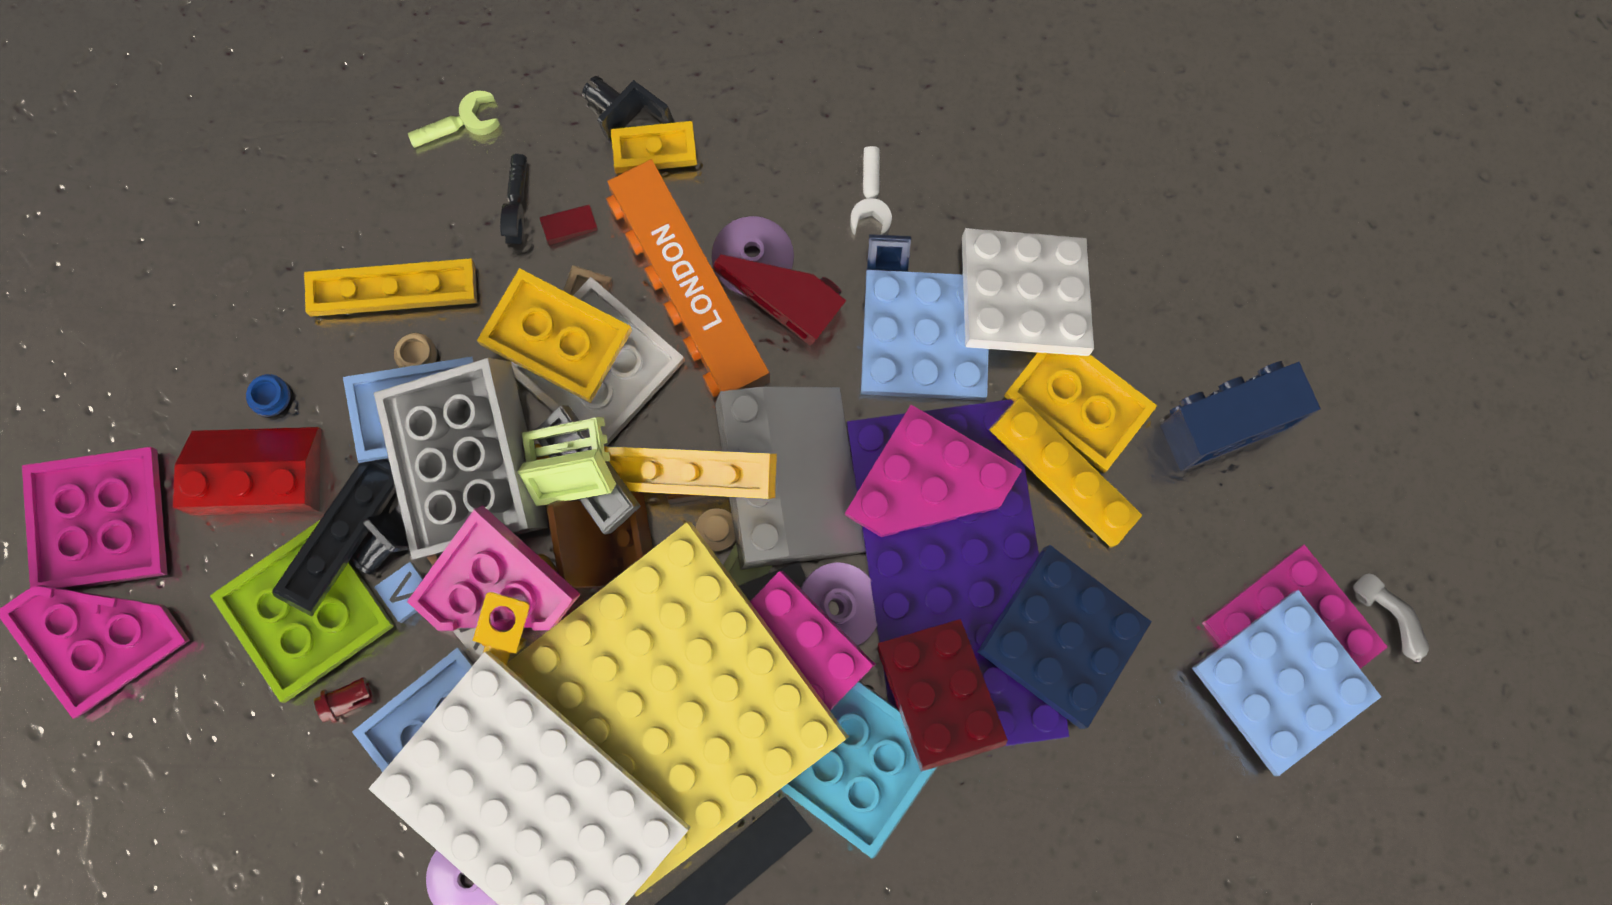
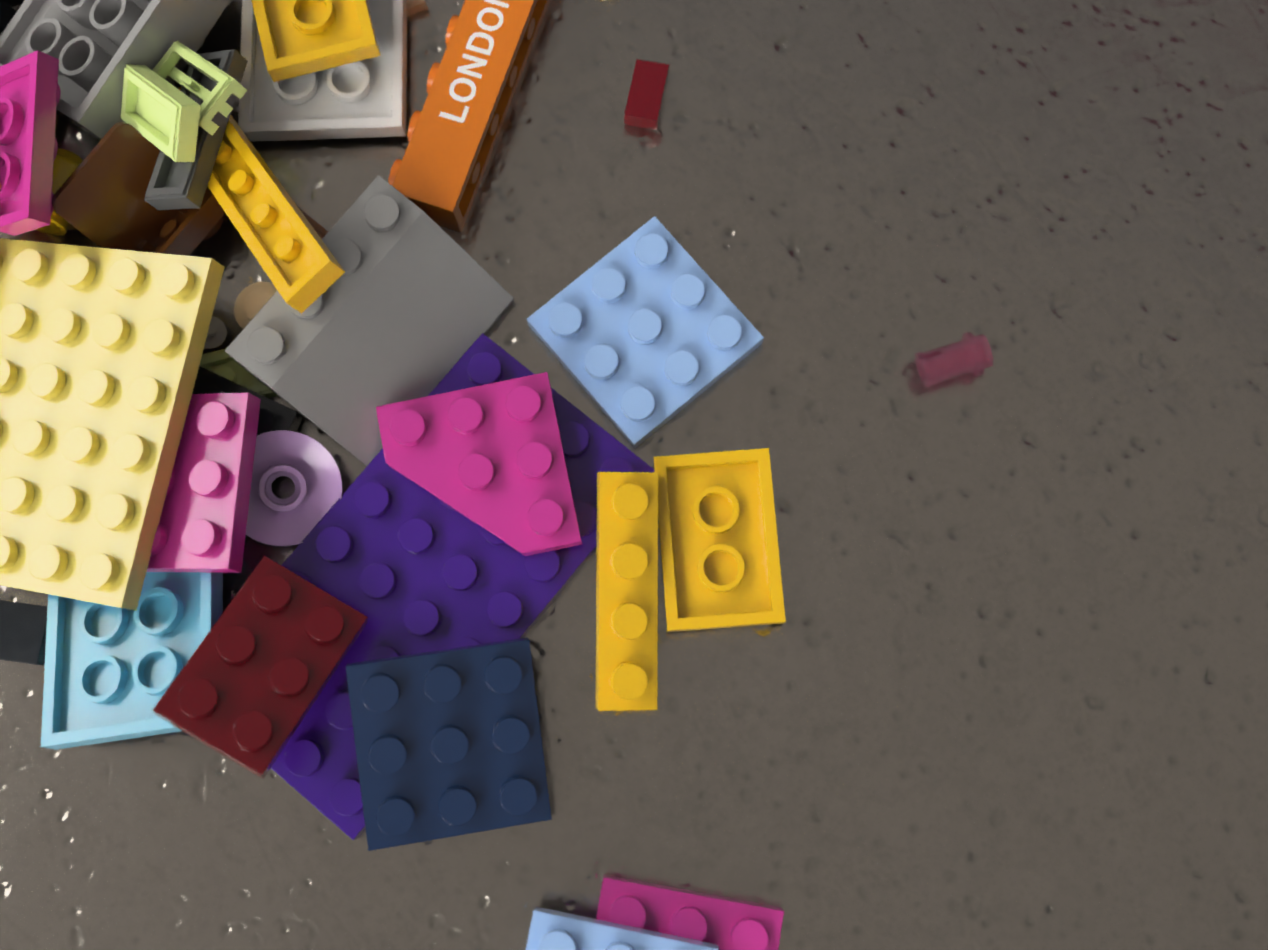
camera: 55 degrees right, 0 degrees up
lavender dish [712,216,794,296] -> none
dark red slope [712,254,847,346] -> none
white piece [850,146,892,235] -> none
dark blue slope [867,234,911,272] -> none
white plate [962,228,1094,356] -> none
dark blue brick [1160,361,1321,471] -> none
none -> dark red piece [624,59,669,130]
none -> clear pink pin [915,332,993,388]

